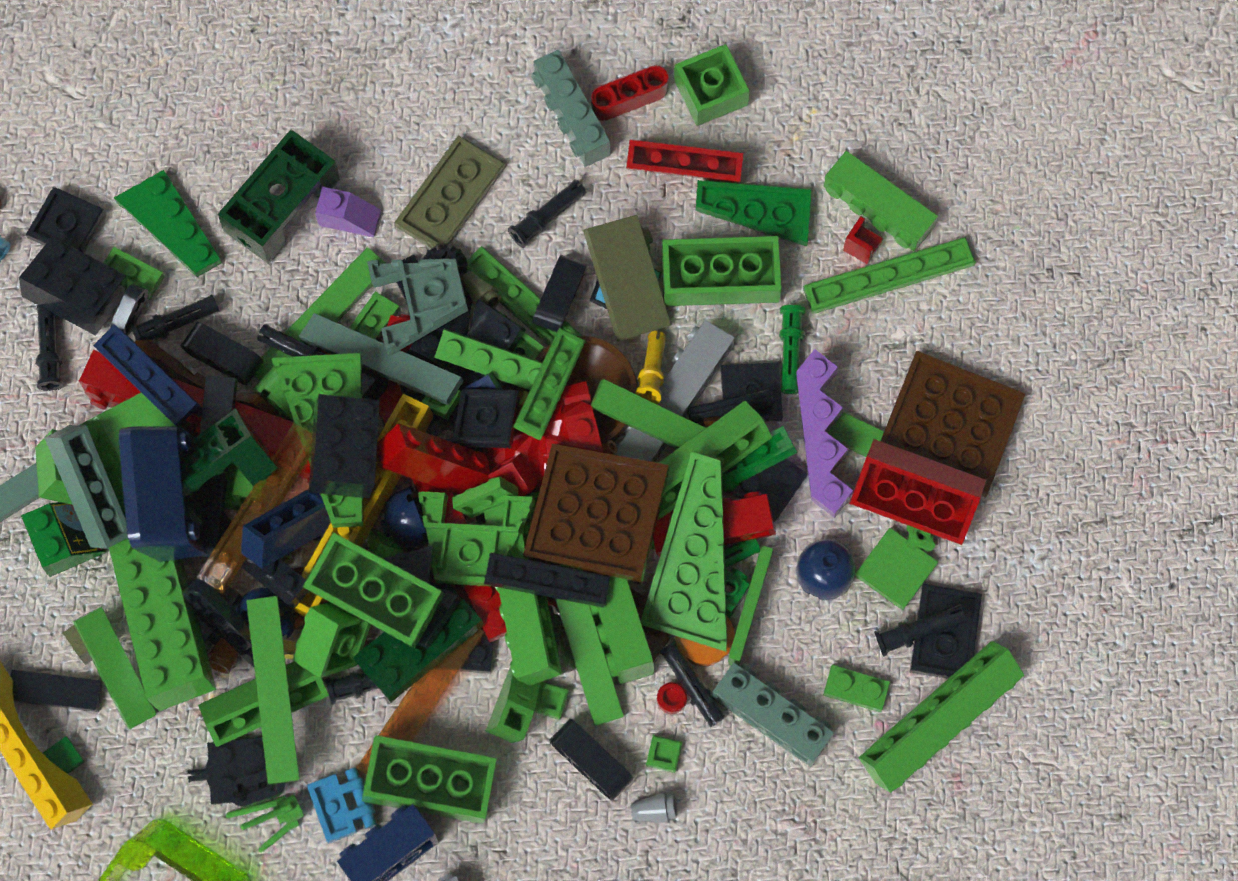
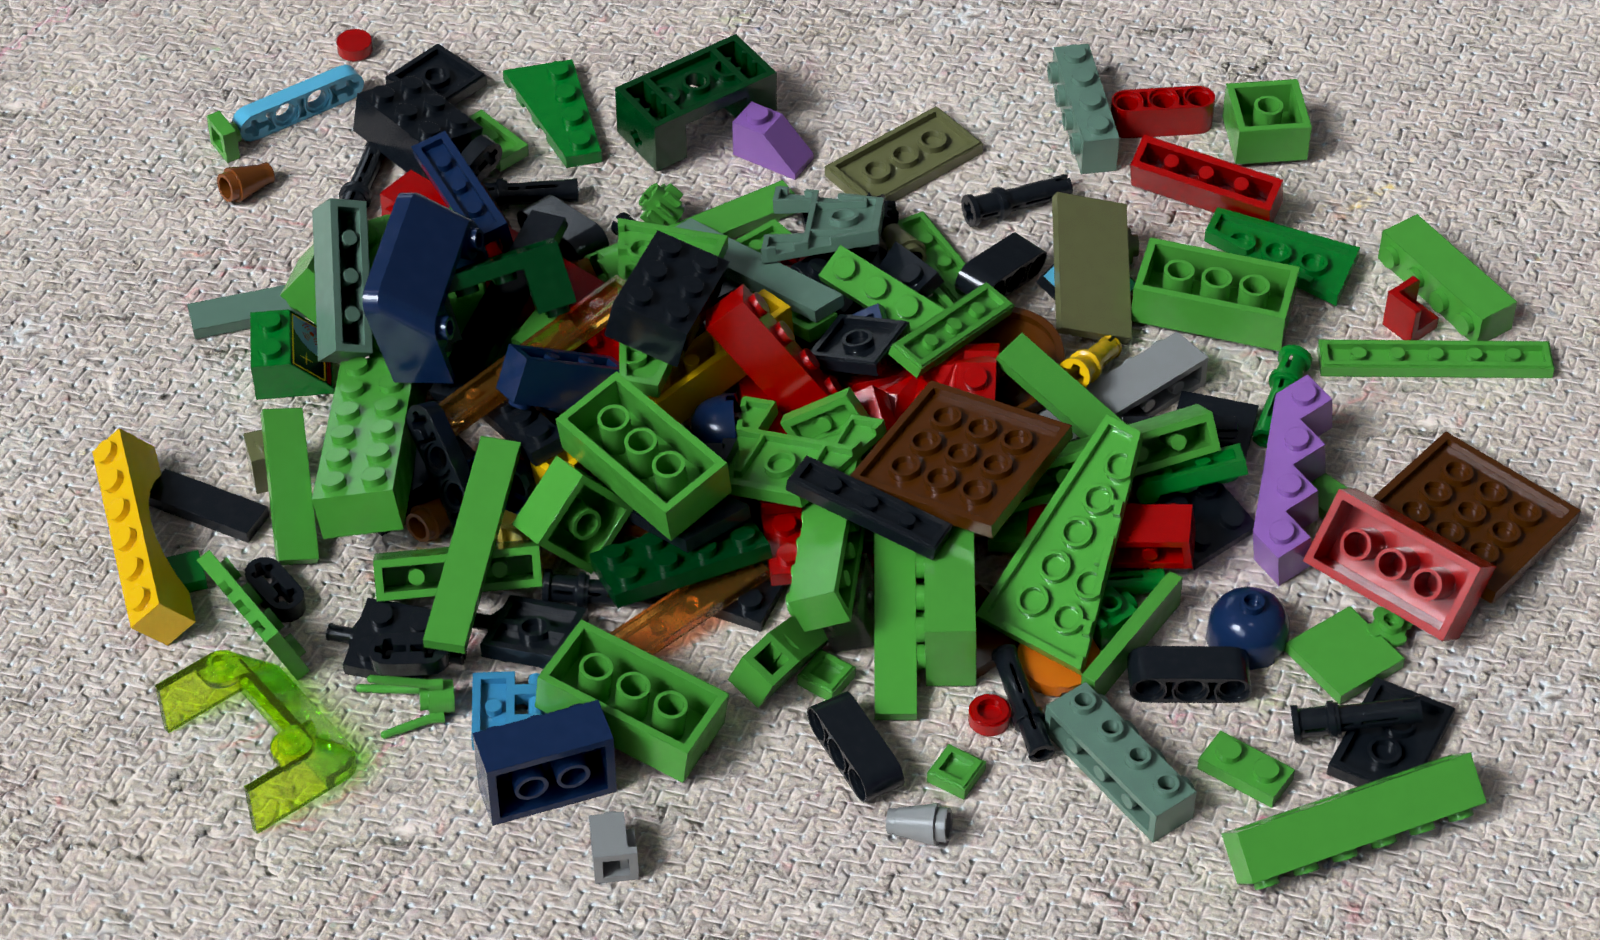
camera: 20 degrees right, 25 degrees down
none -> bright green wing [197,550,311,681]
none -> black beam [245,557,306,623]
none -> black plate [473,595,589,669]
none -> bright green gear [639,183,685,226]
none -> black beam [1127,646,1252,703]

